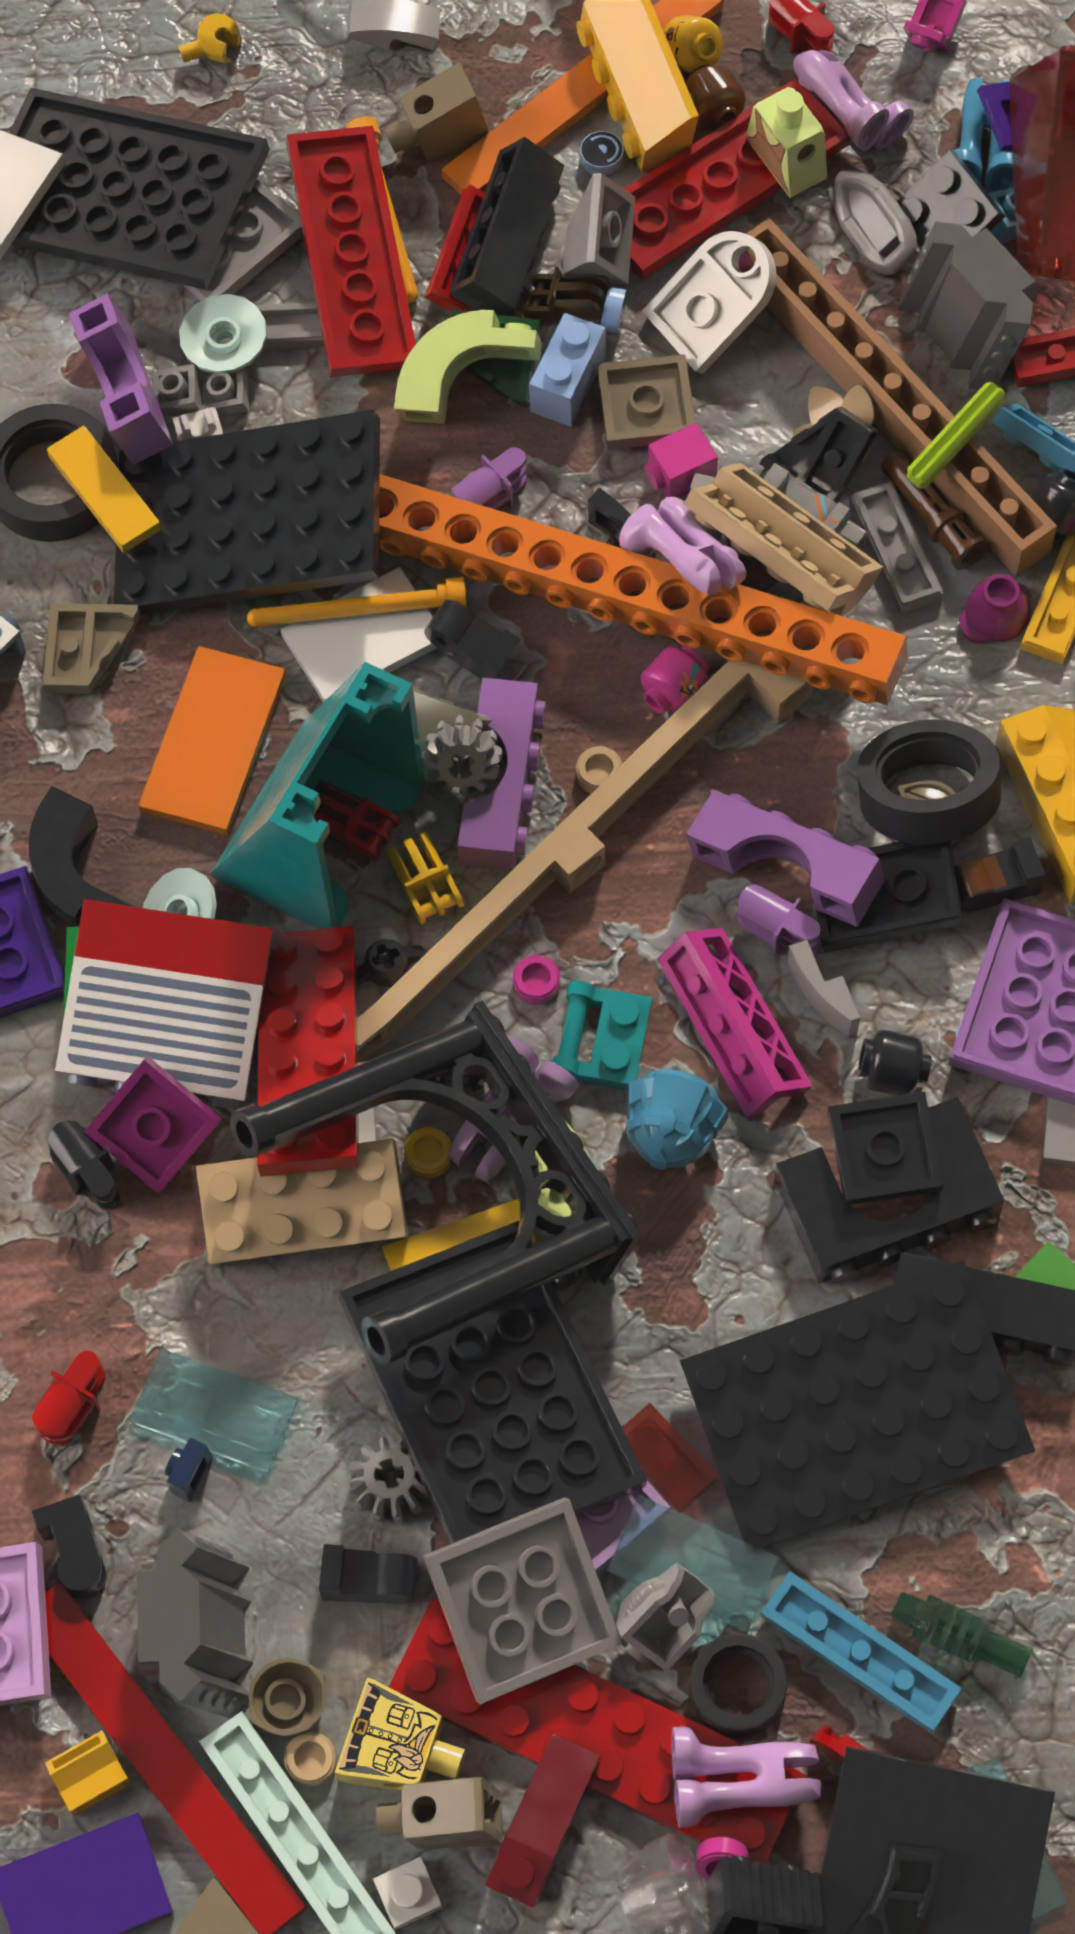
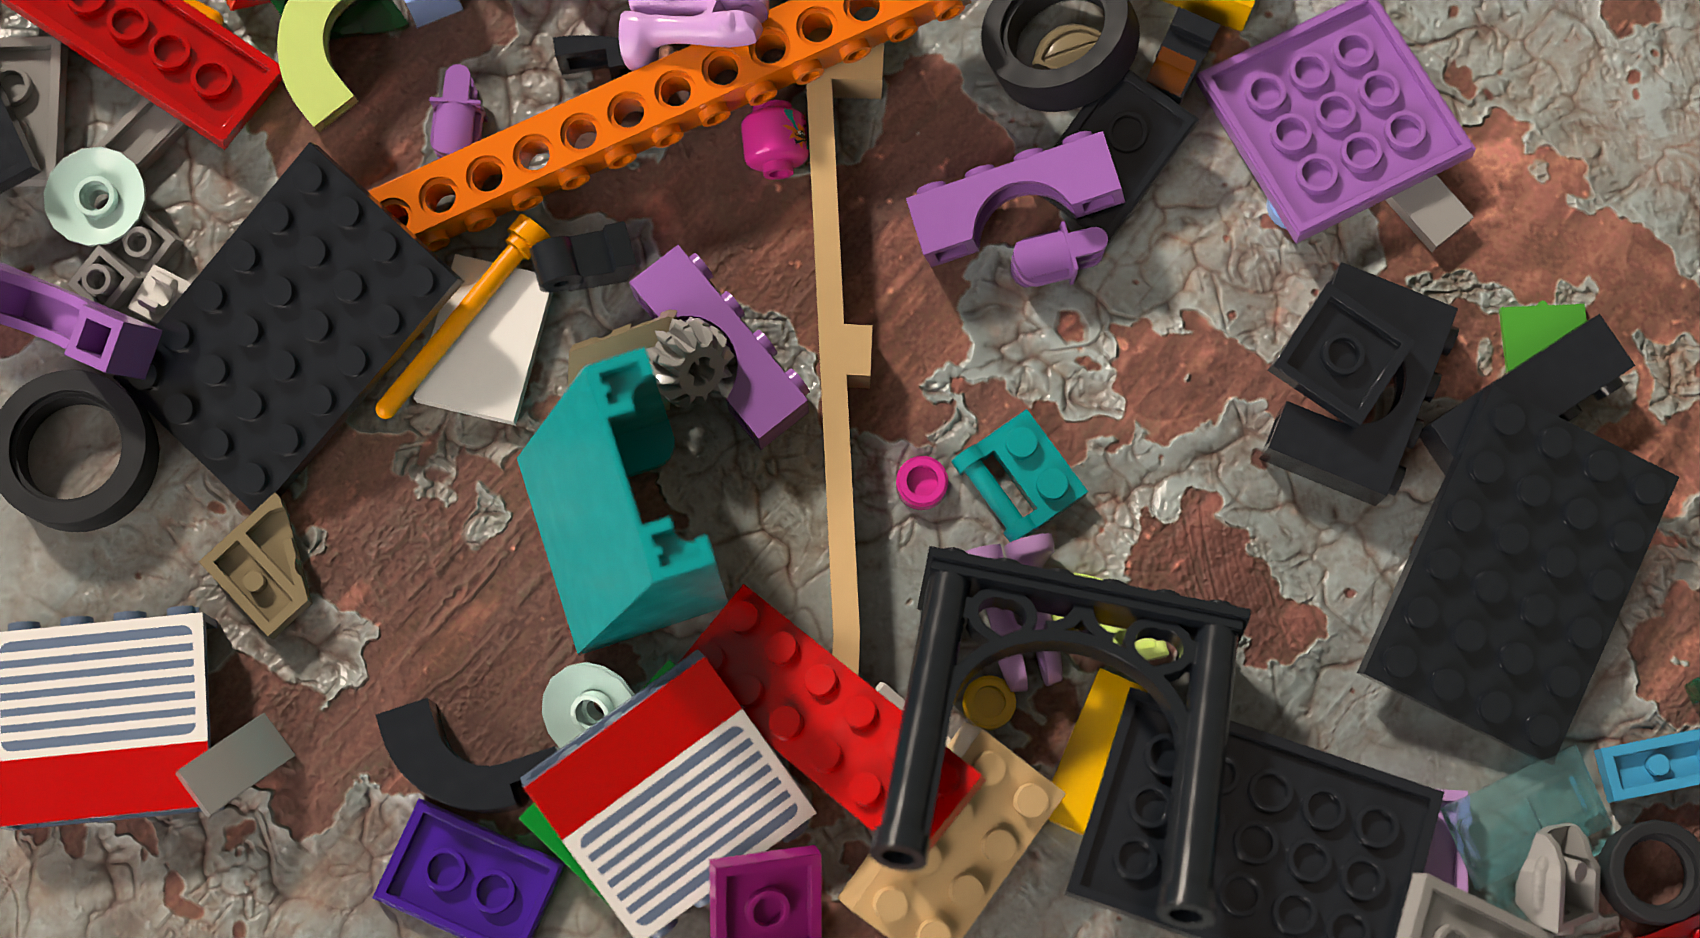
camera: 50 degrees left, 10 degrees up
yellow tile [47,426,161,553] -> none
orange tile [138,646,287,836] -> none
red arm [314,782,401,861] -> none
black piece [357,939,426,988] -> none
yellow arm [385,831,464,925] -> none
tan tile [576,746,622,794] -> none
clear red plate [622,1403,718,1513] -> none
dark azure helmet [626,1069,728,1170] -> none
dark pink fence [657,928,813,1118] -> none
light grey slope [787,940,860,1038] -> none
black head [858,1029,932,1096] -> none

